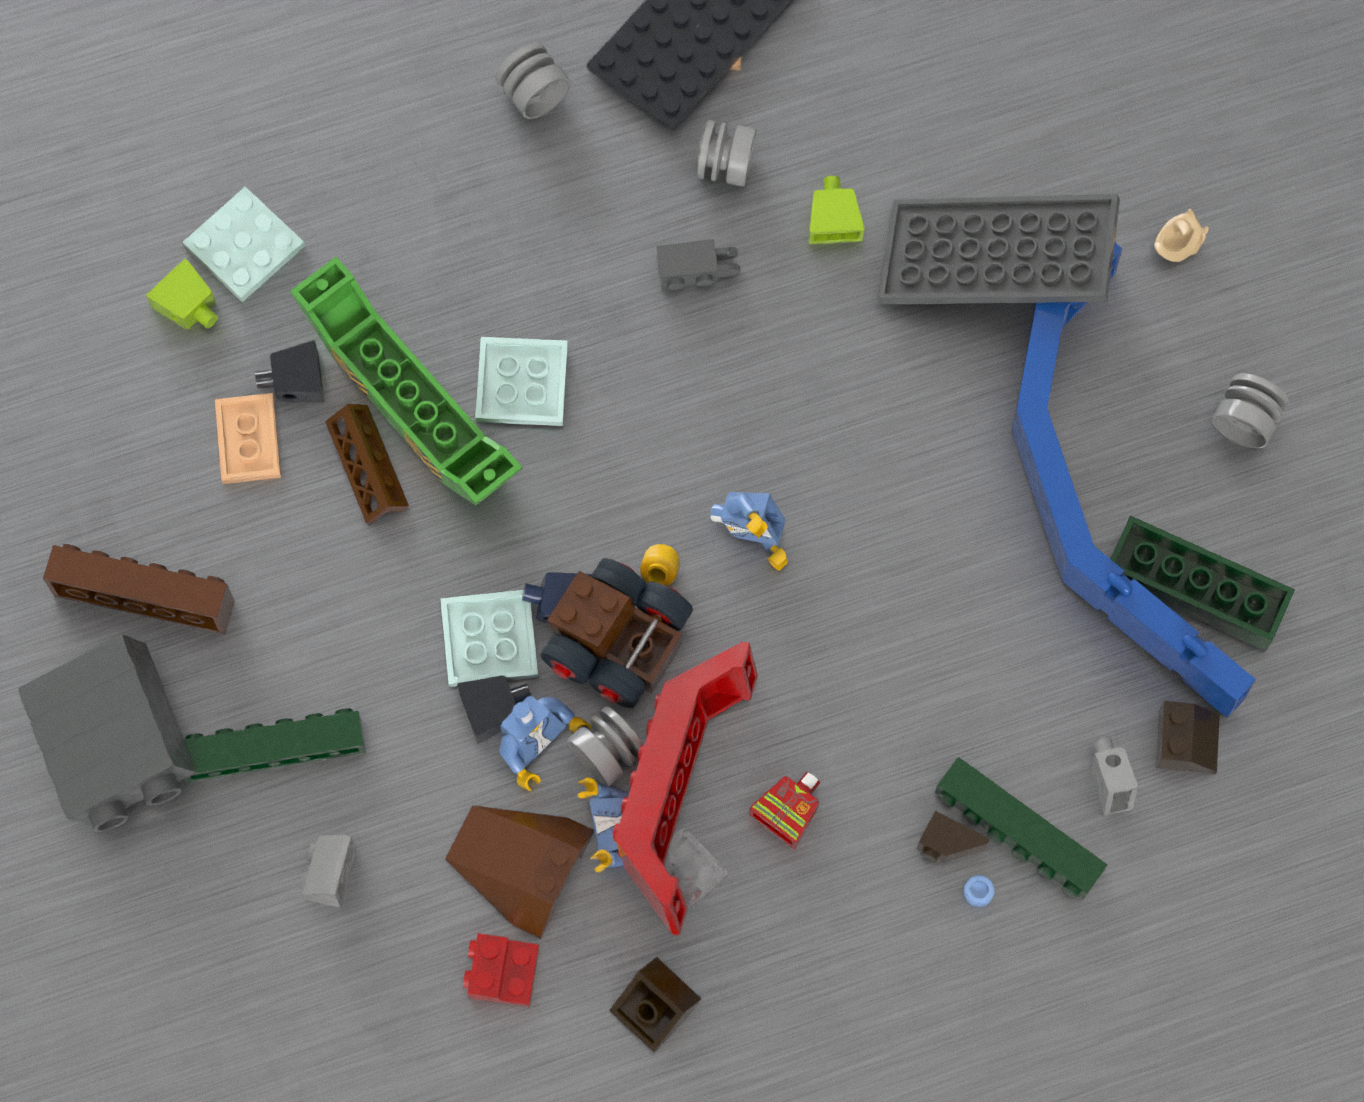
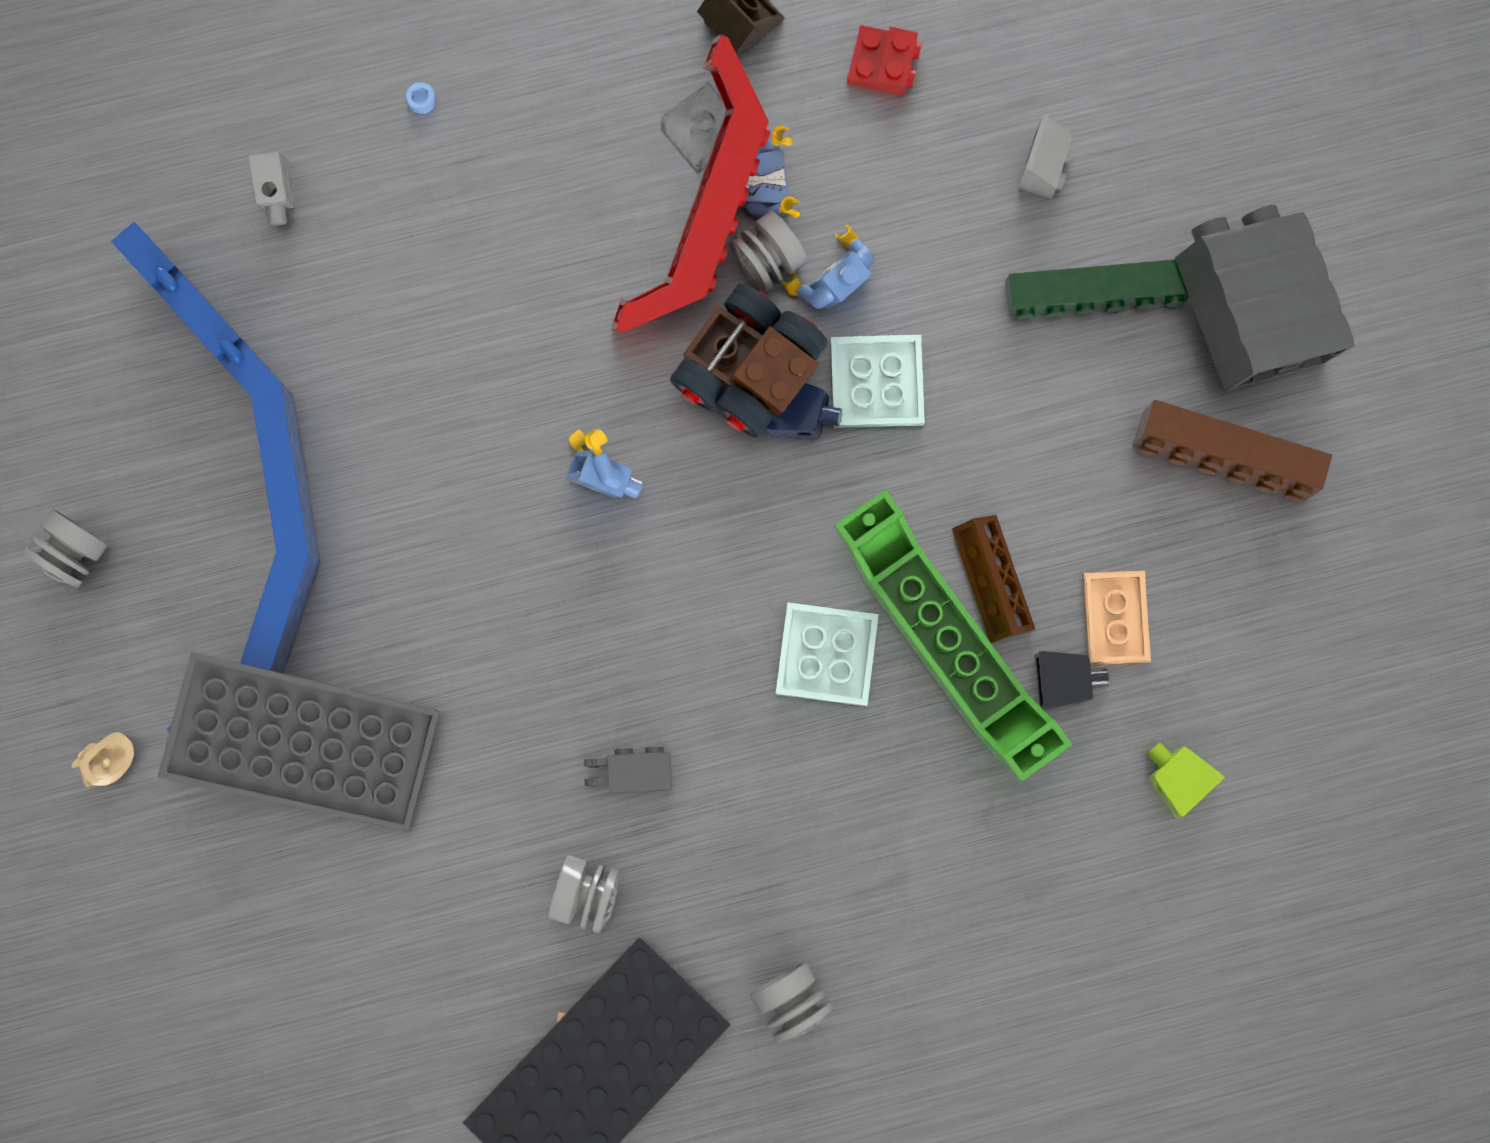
camera: 175 degrees left, 10 degrees up
light aqua plate [182,187,305,302] -> none
reddish brown wedge [445,805,595,939] -> none
black torso [457,675,531,744] -> none
yellow head [640,544,681,586] -> none
red torso [749,772,820,850] -> none
lime torso [808,176,864,244] -> none
dark brown slope [917,811,990,863] -> none
dark green brick [935,757,1108,899] -> none
dark green brick [1110,515,1295,651] -> none
dark brown slope [1156,701,1220,774] -> none

